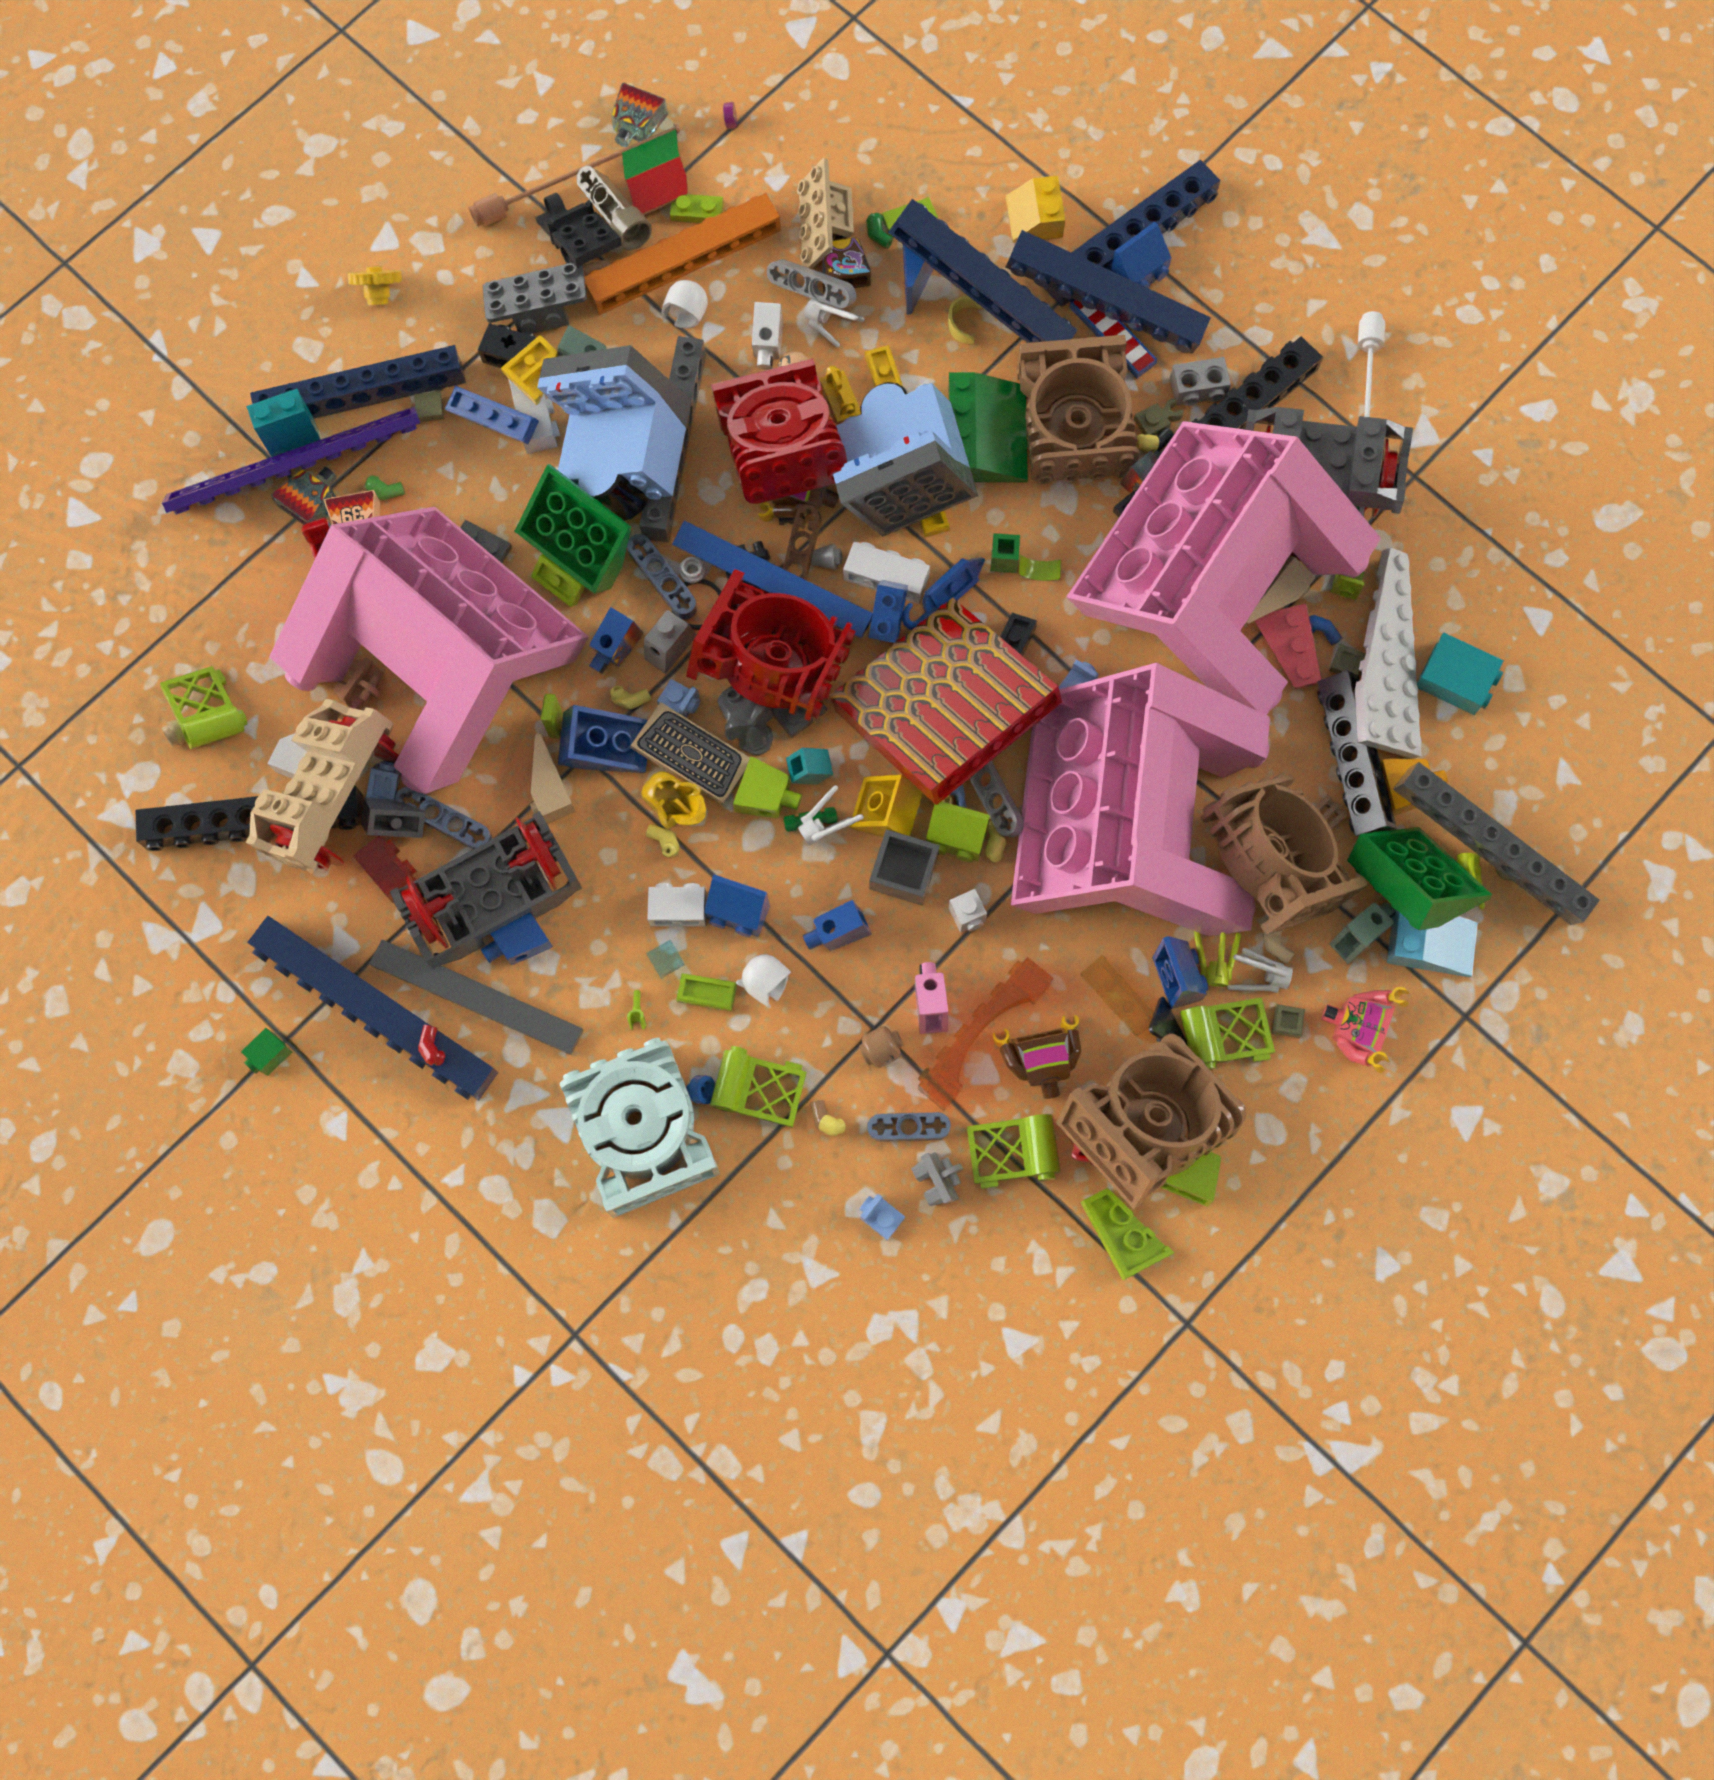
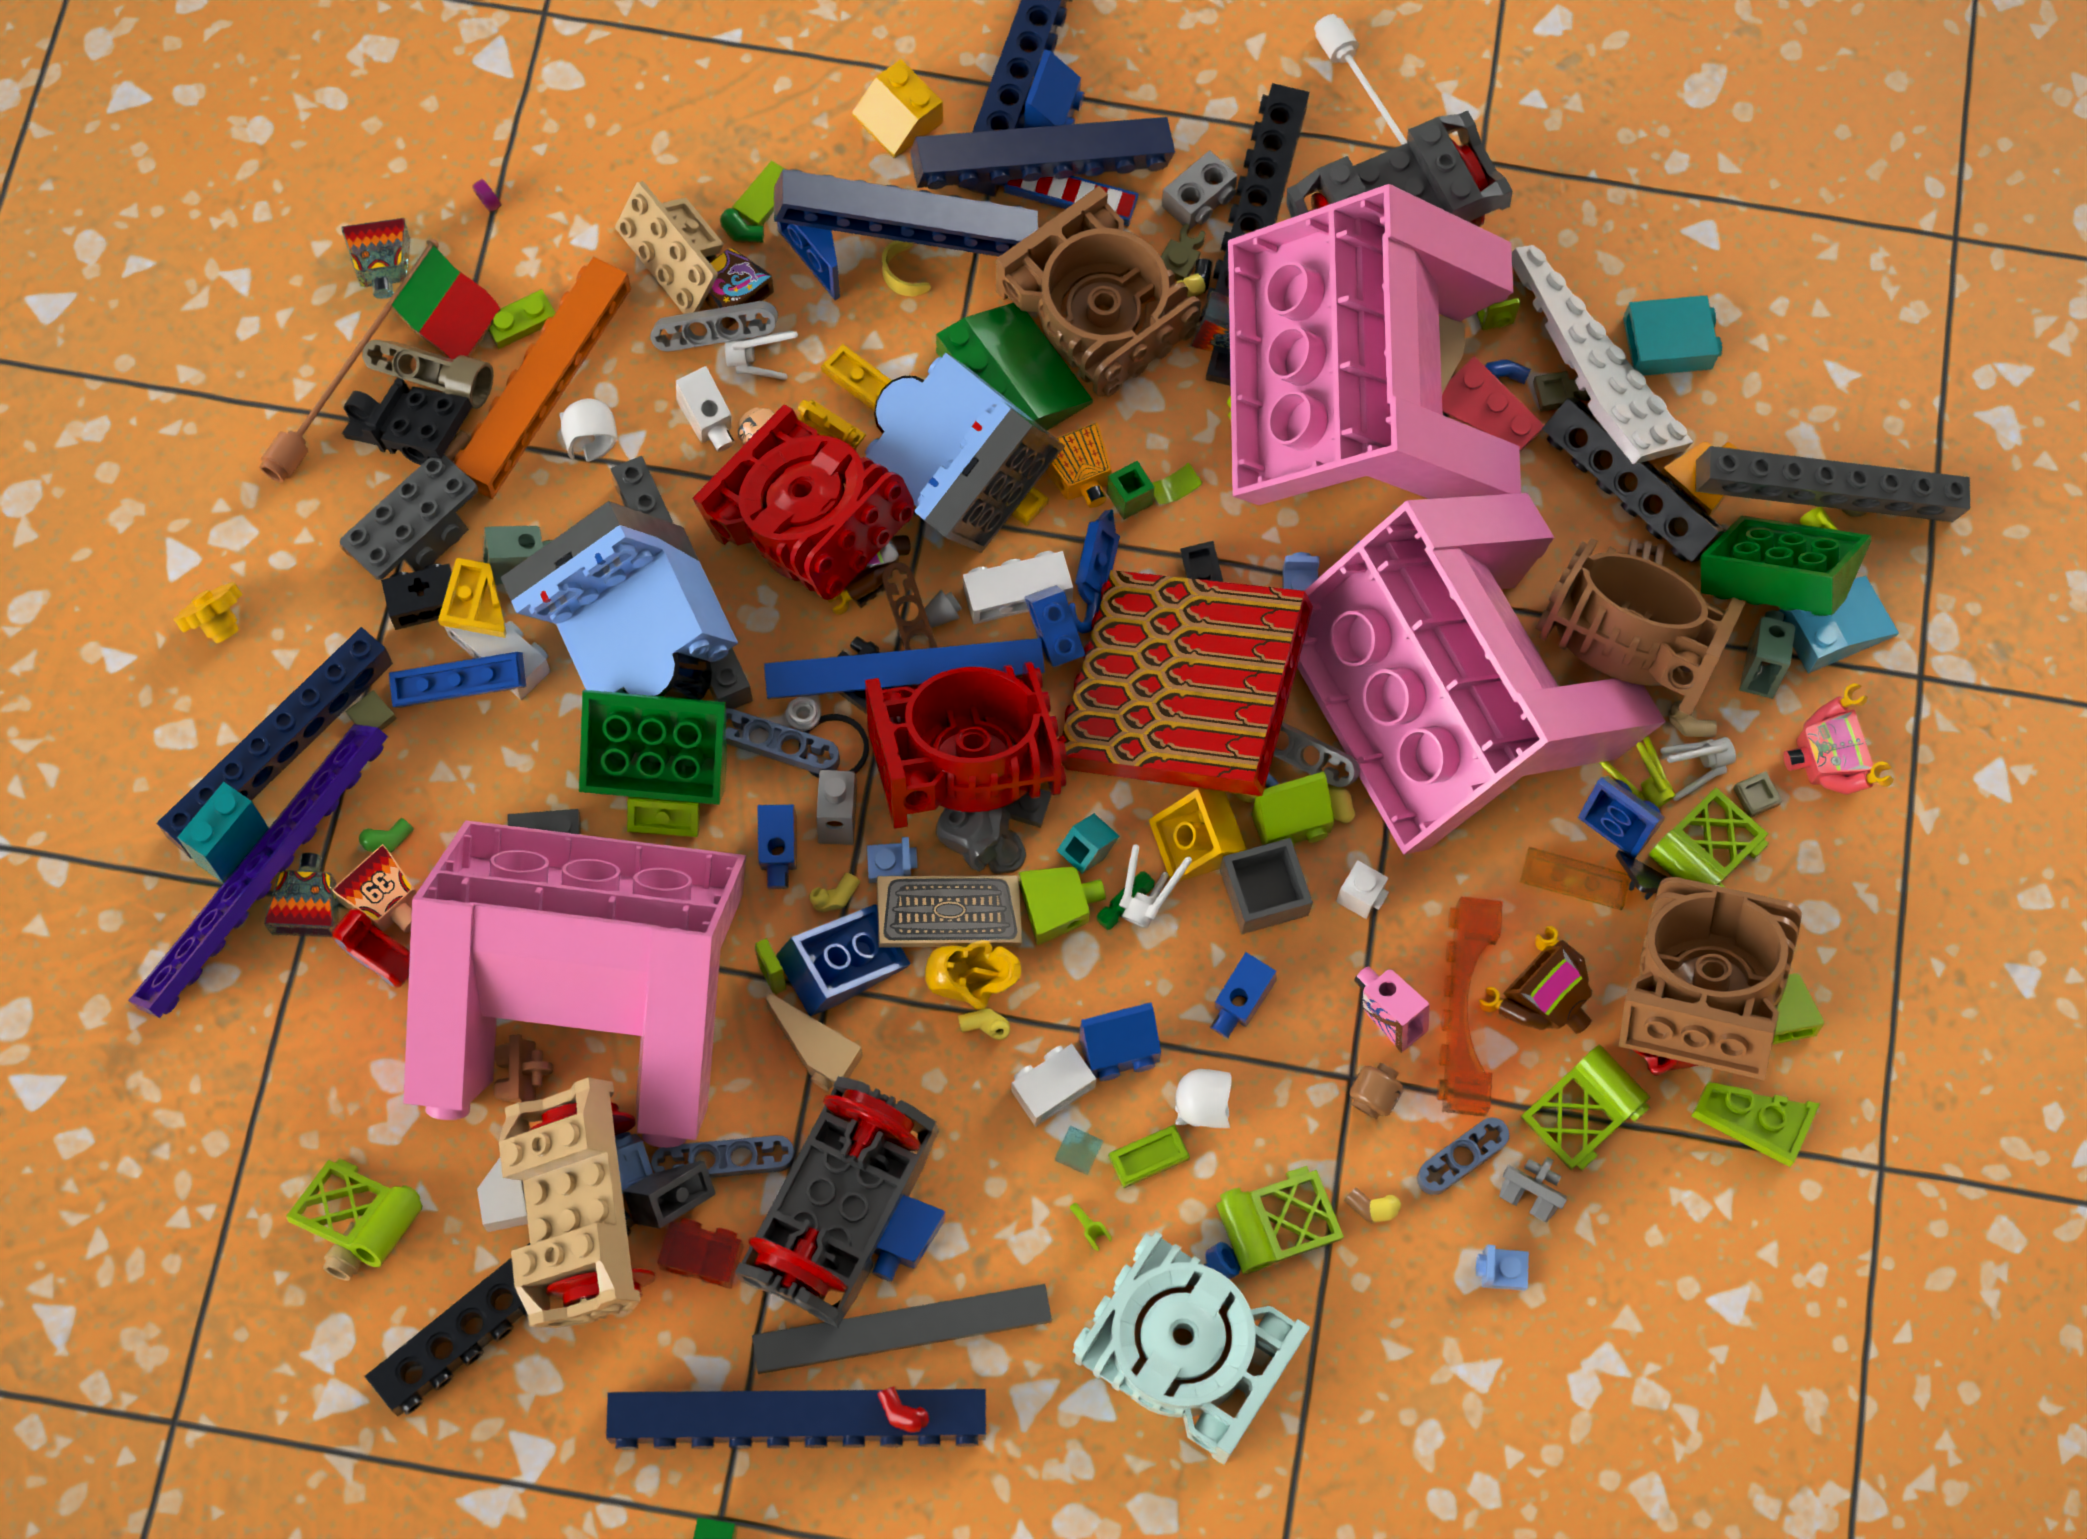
camera: 40 degrees left, 5 degrees down
none -> light orange torso [1046,422,1112,508]

